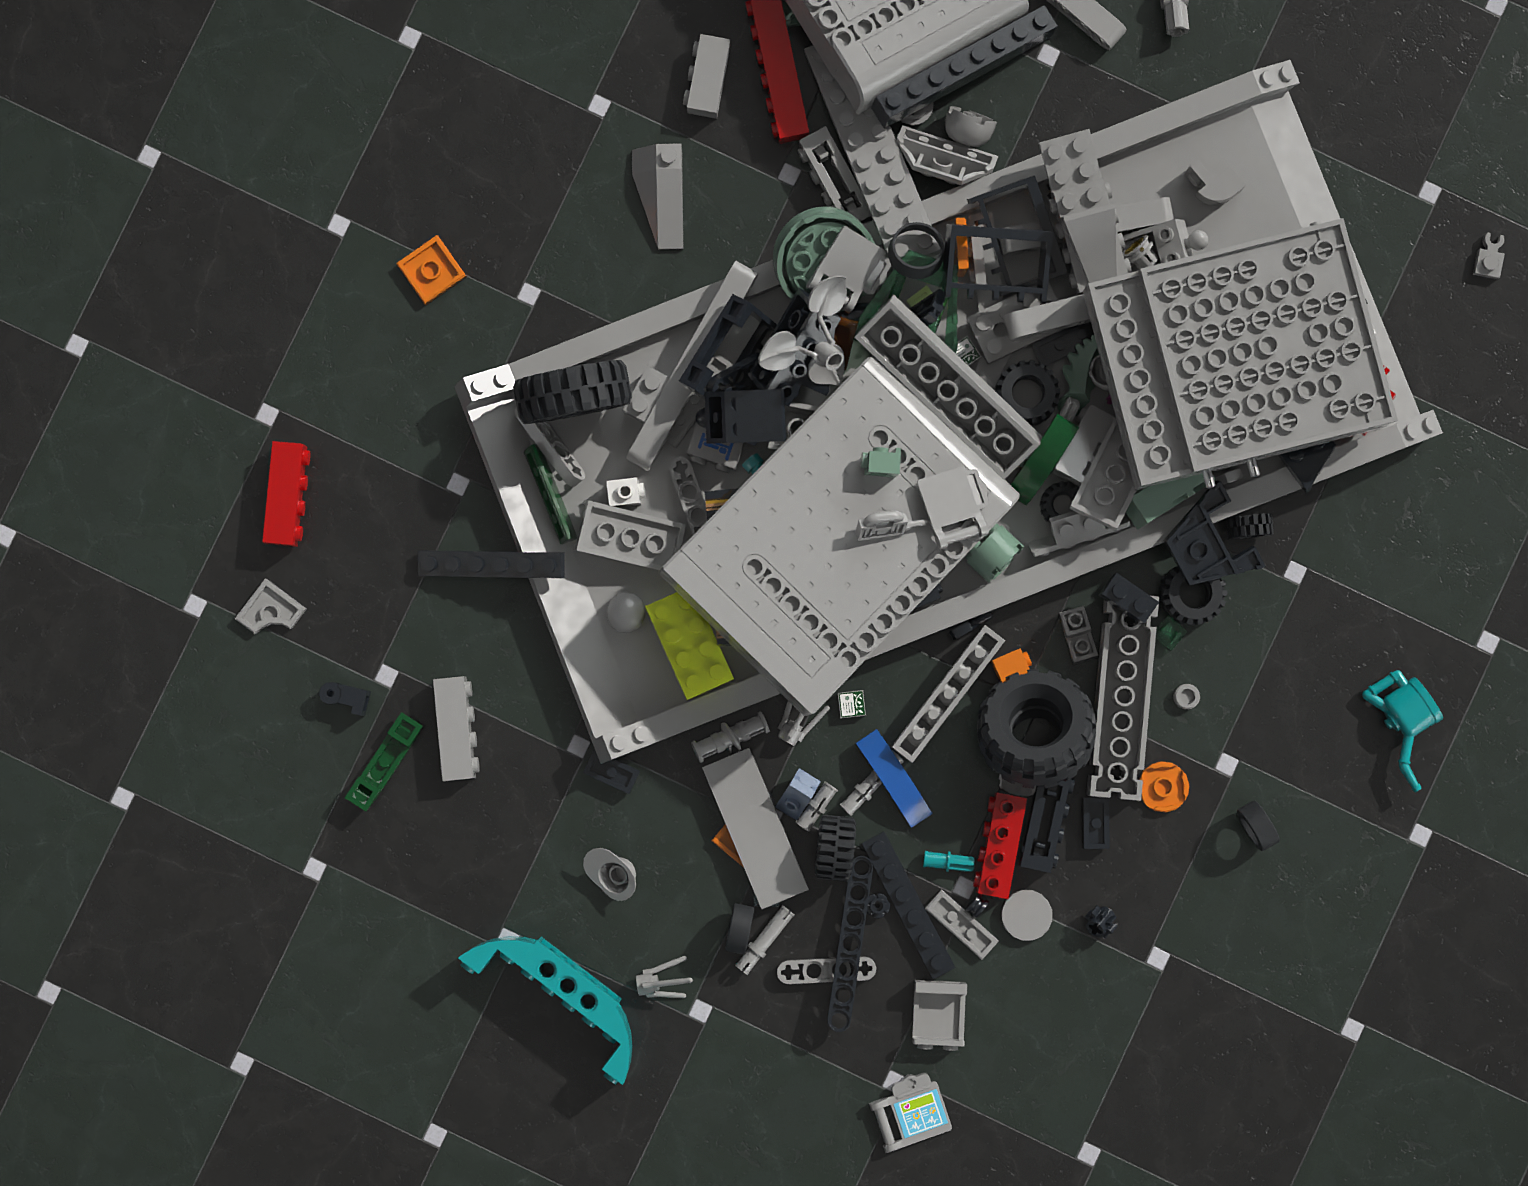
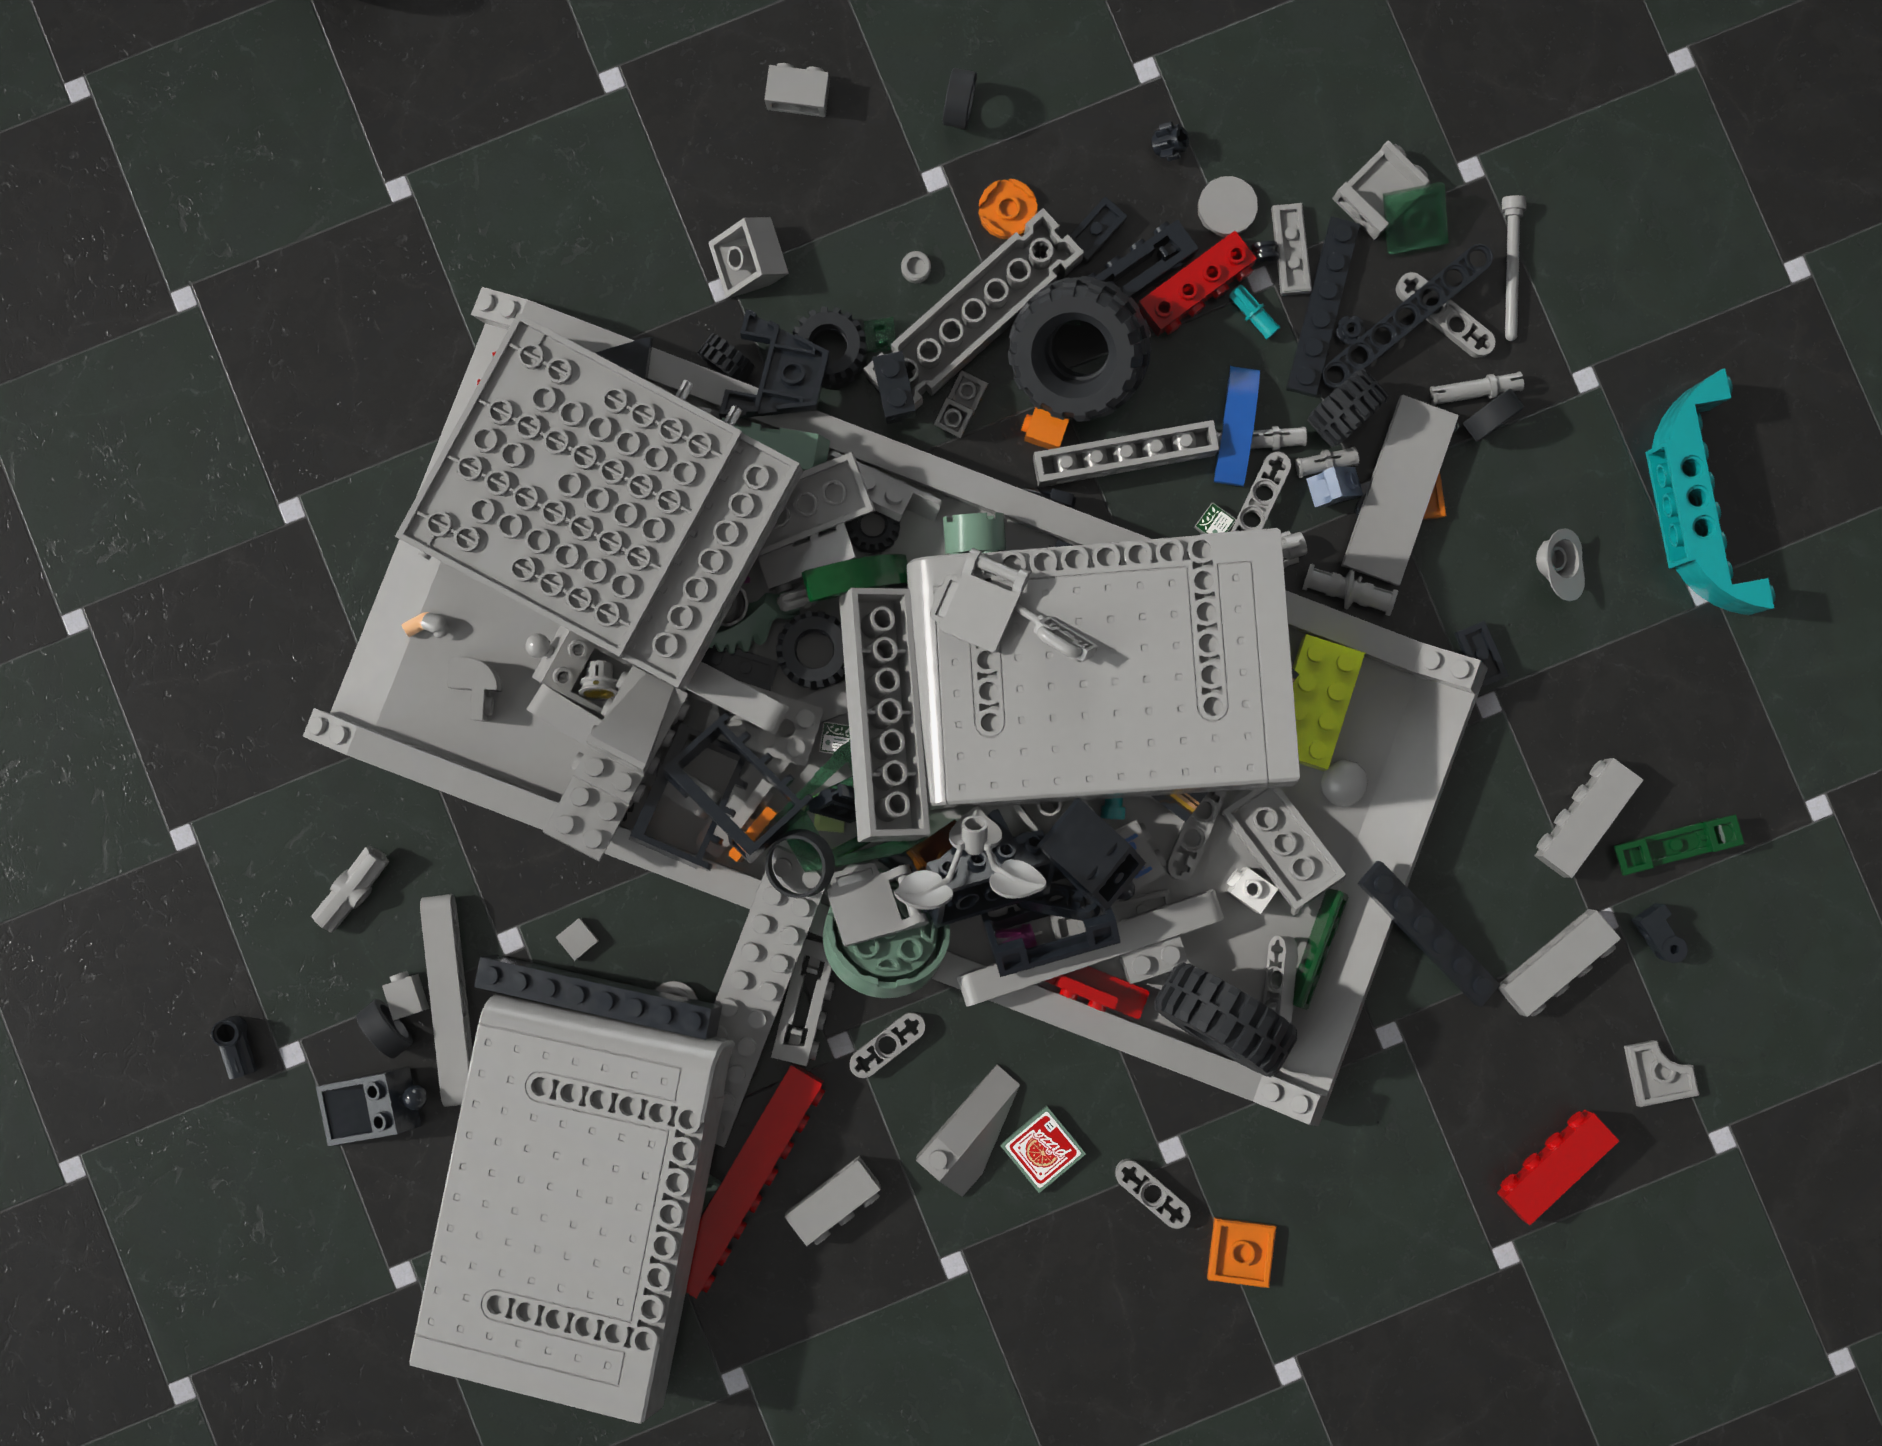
camera: 135 degrees left, 0 degrees up
light grey plant [636,956,693,998] -> none
sand green brick [861,447,901,478] -> none
piece [869,1073,952,1153] -> none
light grey wedge [896,125,998,185] -> none
light grey cylinder [945,106,997,147] -> none
teal piece [1362,670,1443,793] -> none
light grey plate [1473,232,1505,280] -> none
none -> light grey arm [402,612,449,638]
none -> light grey tile [556,918,599,961]
none -> light grey slope [708,217,789,298]
none -> light grey brick [764,63,830,117]
none -> light grey beam [849,1012,925,1078]
none -> flat silver piece [995,923,1042,949]
none -> tile [1000,1105,1086,1193]
none -> red bracket [1045,966,1149,1019]
none -> light grey beam [1115,1159,1190,1229]
none -> light grey beam [1231,452,1291,532]
none -> clear green tile [1383,182,1449,255]
none -> light grey brick [1498,909,1621,1017]
none -> light grey piece [1502,195,1527,341]

